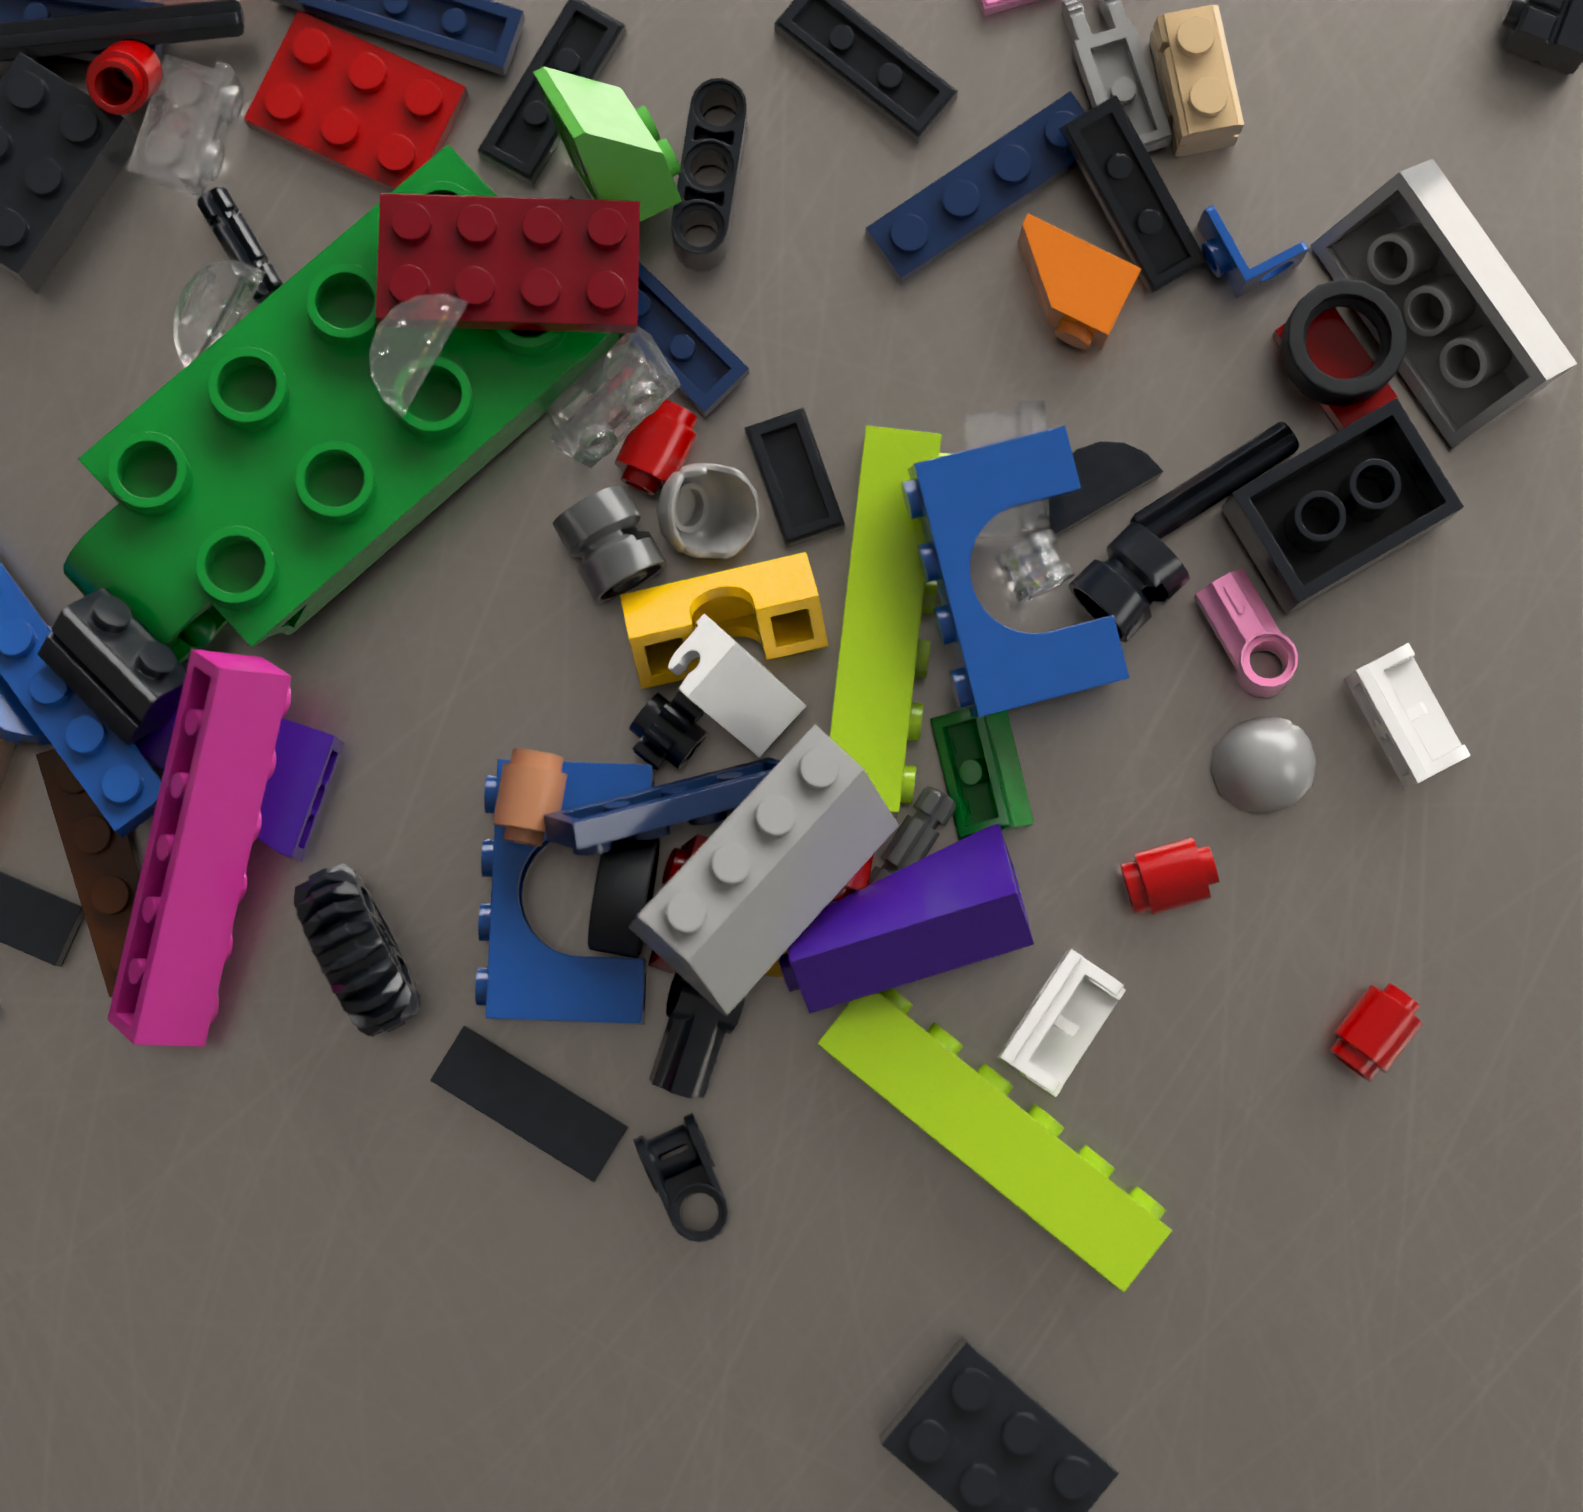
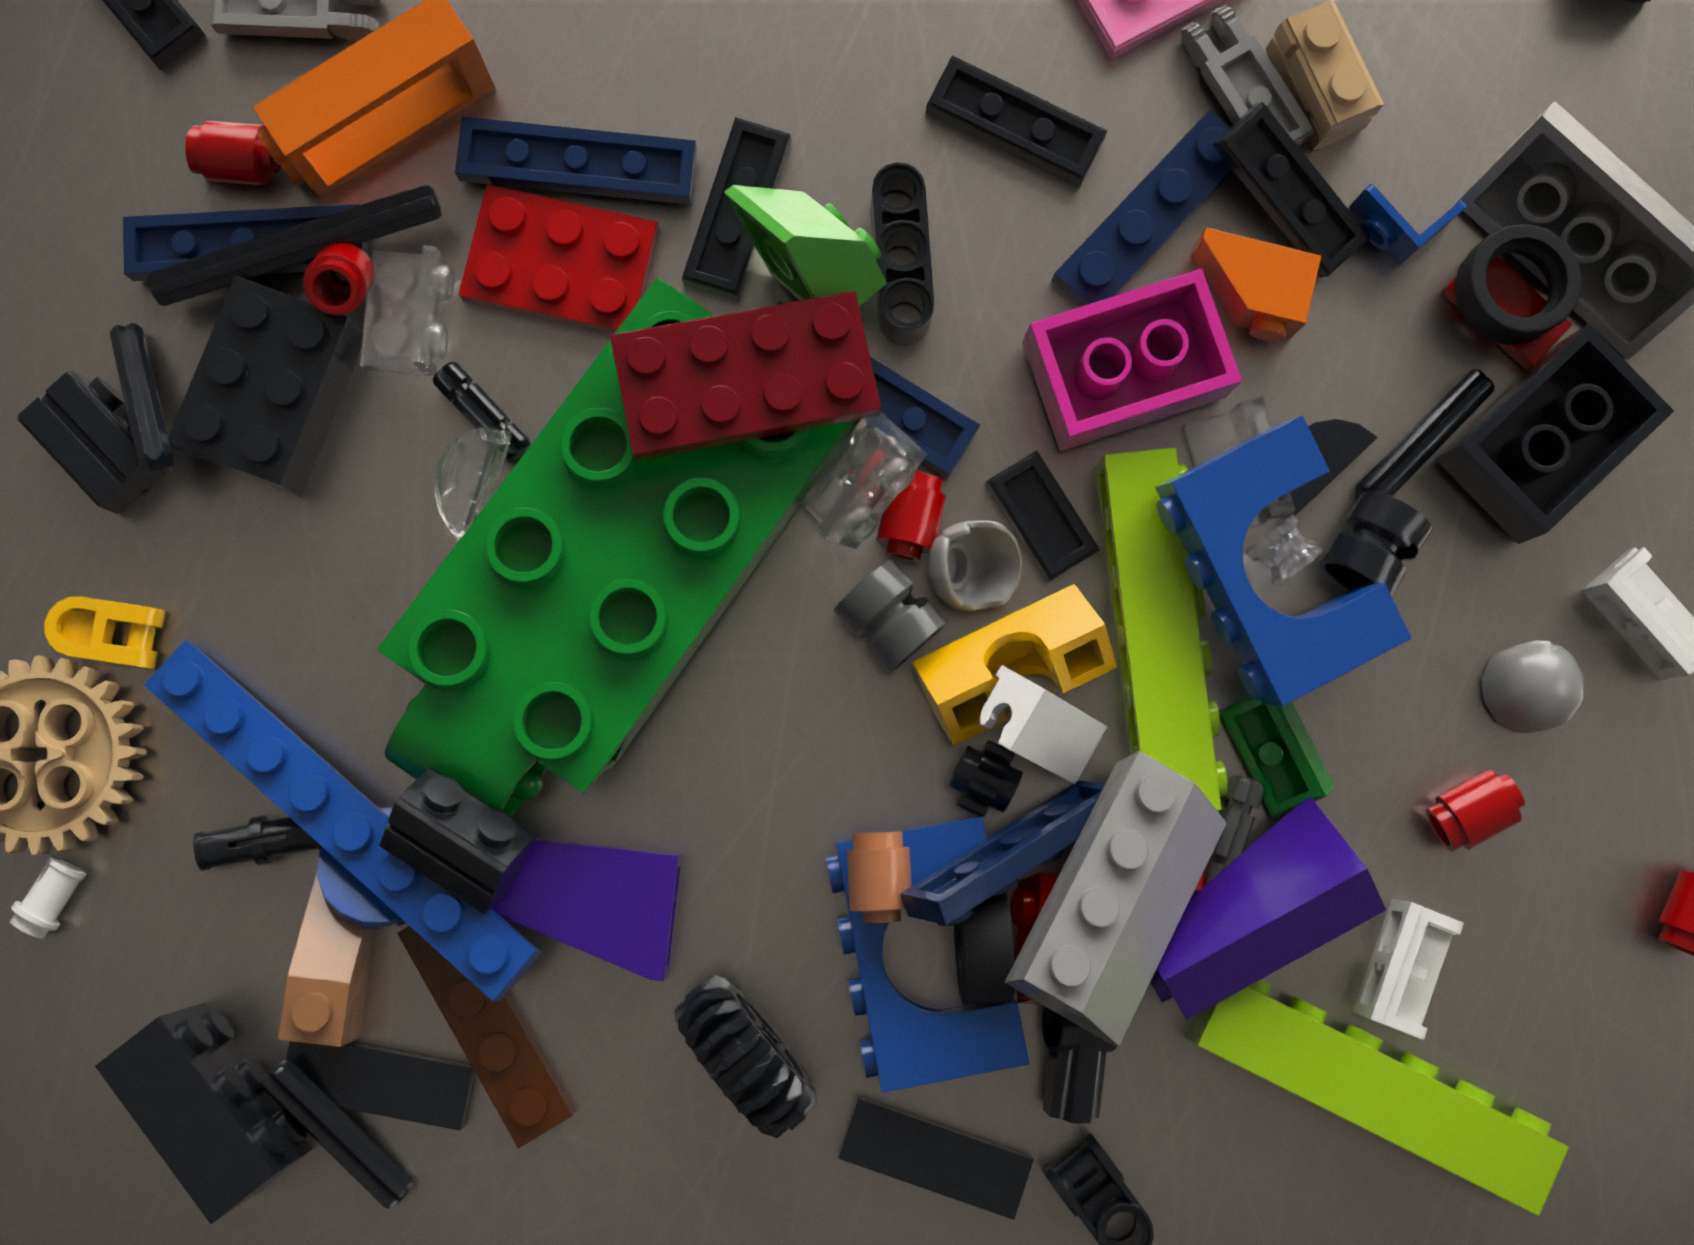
camera: 20 degrees left, 0 degrees up
dark pink brick [107,649,292,1046] -> none
clear tile [369,293,469,417] -> none
bright pink piece [1194,568,1298,698] -> none
none -> dark pink brick [1022,268,1242,451]

